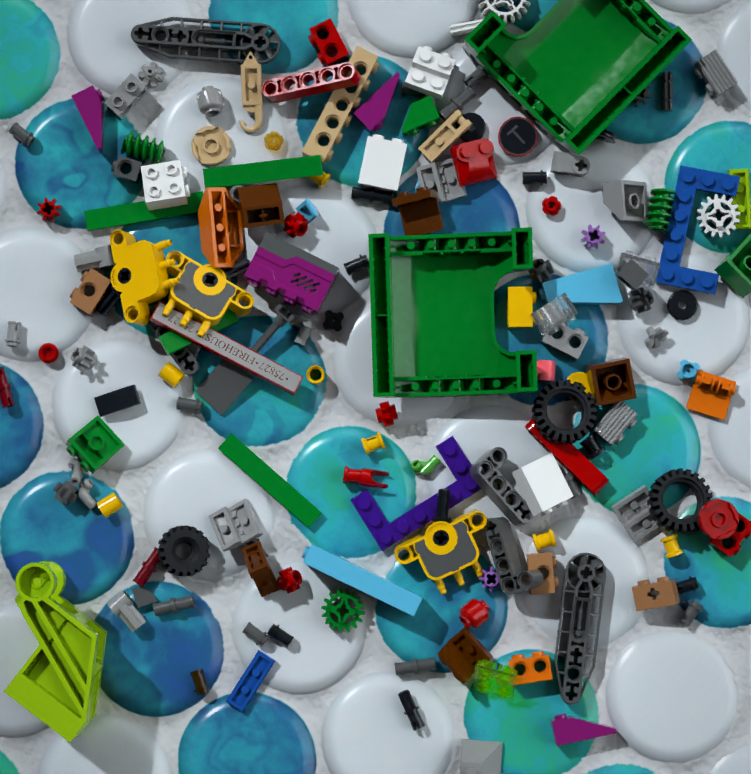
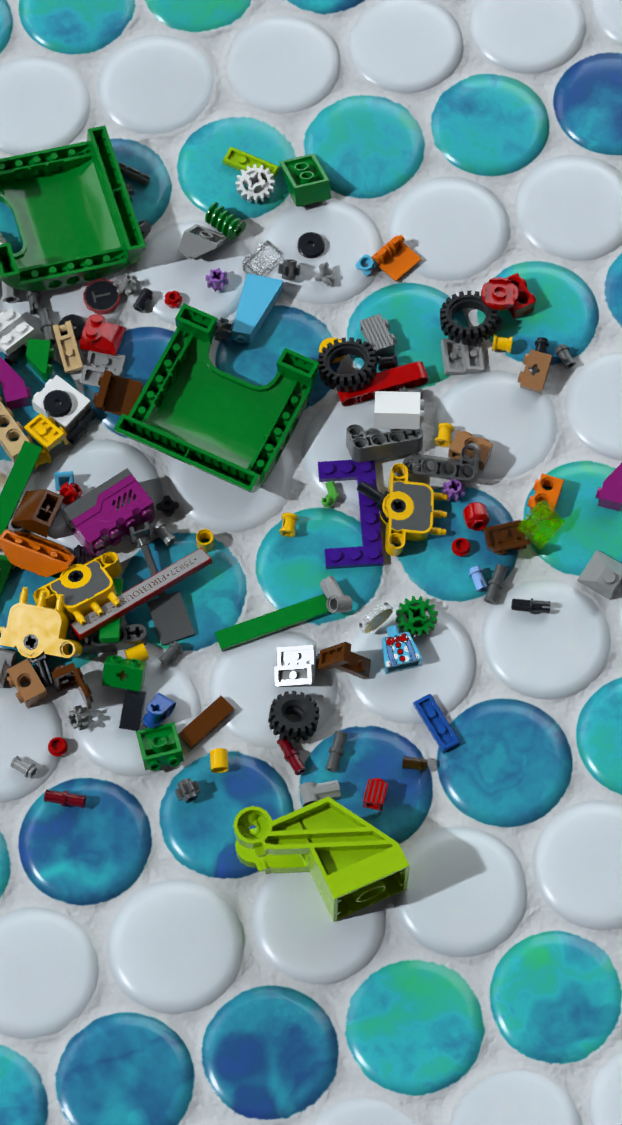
camera: 65 degrees left, 20 degrees down
light grey arm [68,457,83,486] -> none
light grey arm [79,478,97,510] -> none
dark grey tile [132,587,158,608] -> none
dark grey pin [242,622,269,646] -> none
black pin [267,624,294,648] -> none
red gear [277,567,302,594] -> none
medium azure brick [301,544,422,616] -> none
red piece [343,466,390,489] -> none
black pin [344,254,369,275] -> none
red gear [375,401,398,427] -> none
yellow brick [507,286,536,329] -> none
clear brick [530,293,578,336] -> none
light grey brick [541,319,589,360] -> none
light grey piece [550,151,590,177] -> none
dark grey beam [554,552,606,704] -> none
reddish brown slope [585,357,637,406] -> none
dark grey brick [616,259,649,292] -> none
blue plate [655,165,740,295] -> none
light grey brick [694,49,738,98] -> none
none -> yellow bracket [24,413,69,451]
none -> black piece [43,390,72,418]
none -> reddish brown bracket [51,663,93,709]
none -> green brick [102,655,146,692]
none -> light grey plant [113,274,137,295]
none -> blue piece [143,693,176,728]
none -> reddish brown tile [178,696,235,750]
none -> light grey piece [319,576,353,613]
none -> tile [359,602,393,634]
none -> red brick [363,778,388,811]
none -> torso [382,625,422,674]
none -> red plate [451,538,471,557]
none -> light blue pin [469,566,488,592]

